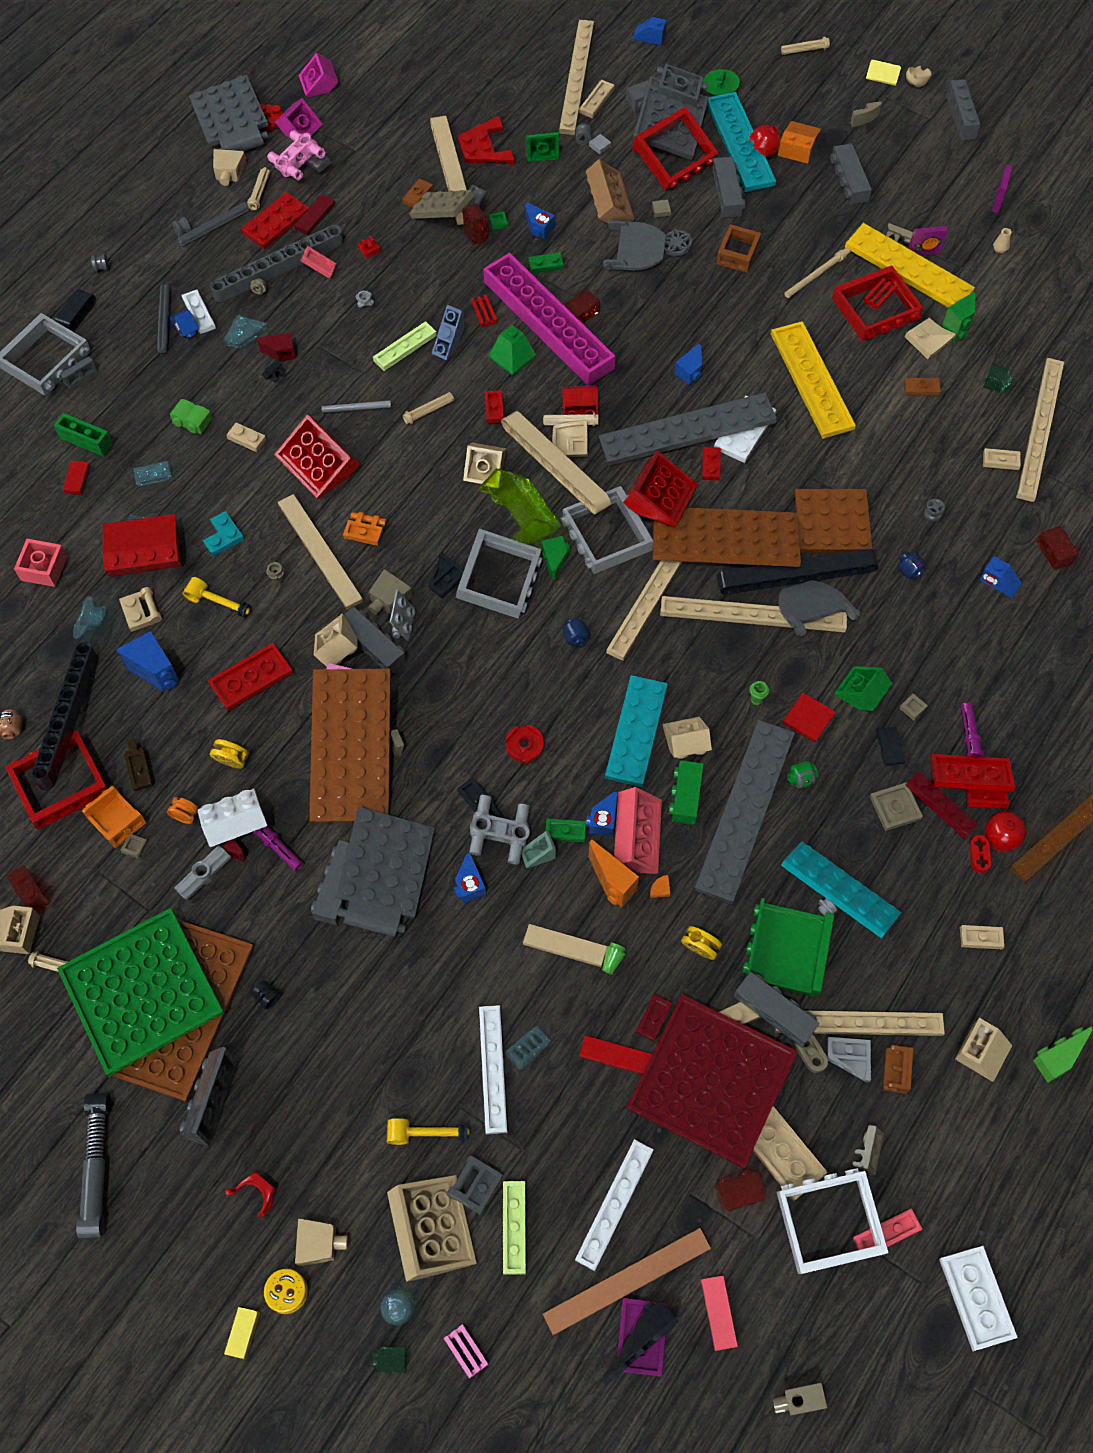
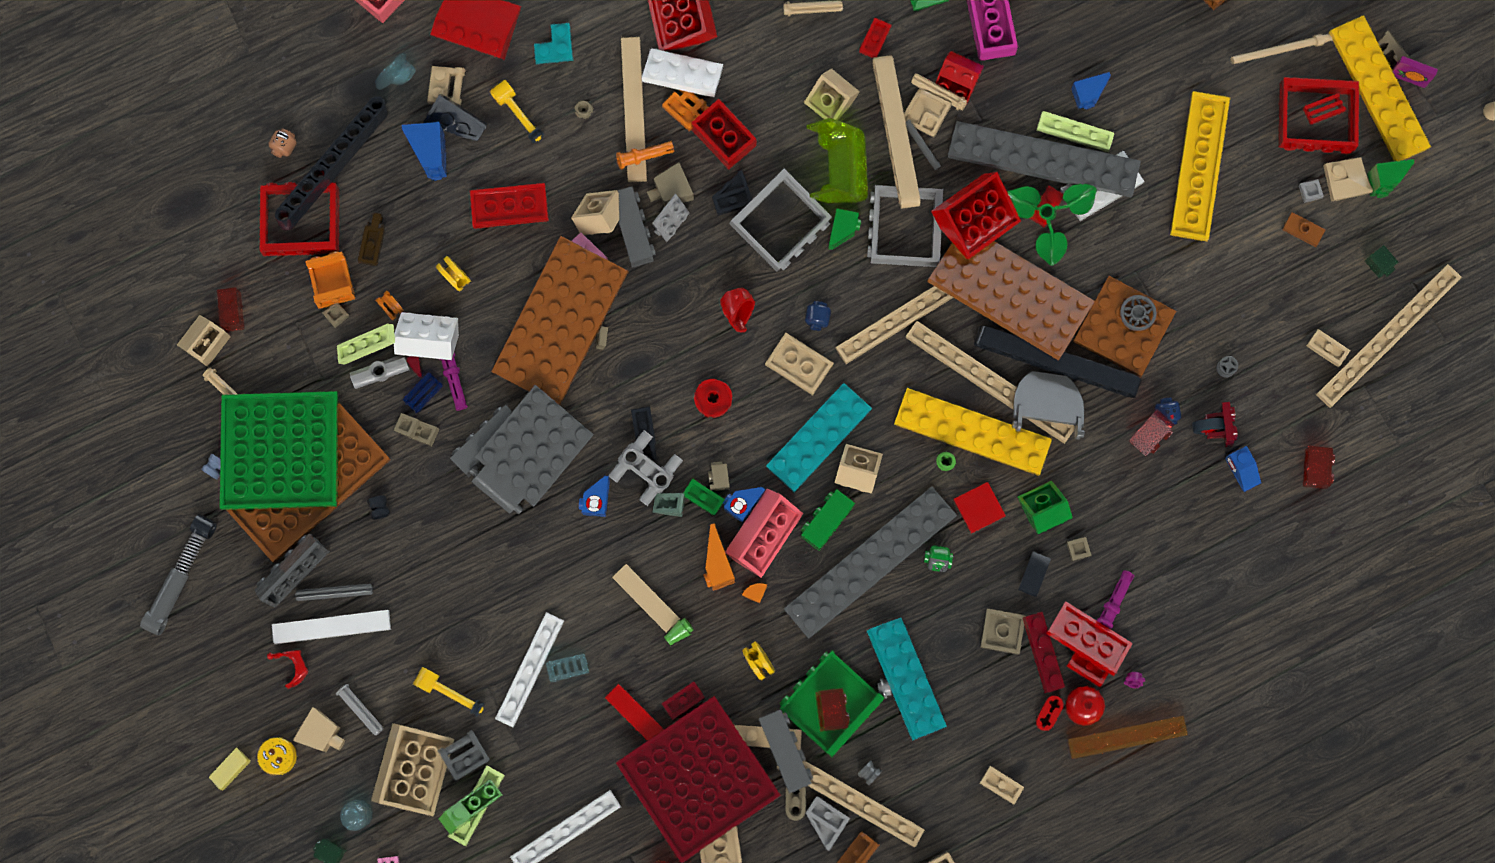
camera: 30 degrees right, 15 degrees up
none -> sand blue wheel [201,454,221,480]
none -> white tile [272,610,391,644]
none -> dark grey axle [295,584,373,601]
none -> light grey axle [336,684,383,735]
none -> yellowish green plate [337,324,395,365]
none -> dark tan slope [394,413,439,446]
none -> clear blue tile [403,372,443,413]
none -> black wing [423,94,488,141]
none -> bright green slope [439,779,502,835]
none -> orange pin [616,141,674,169]
none -> white plate [642,48,723,97]
none -> red brick [691,99,757,170]
none -> dark tan brick [708,462,730,492]
none -> red helmet [720,288,755,332]
none -> tan tile [765,333,834,395]
none -> clear red brick [815,688,850,732]
none -> dark grey wheel [857,760,882,785]
none -> yellow plate [894,388,1052,476]
none -> dark grey bar [905,120,941,170]
none -> green plant [1007,184,1097,266]
none -> yellowish green plate [1037,111,1114,152]
none -> dark grey wheel [1120,295,1157,331]
none -> magenta plate [1124,672,1145,688]
none -> clear red brick [1129,410,1175,456]
none -> dark red plate [1192,402,1238,447]
none -> light grey tile [1299,179,1324,203]

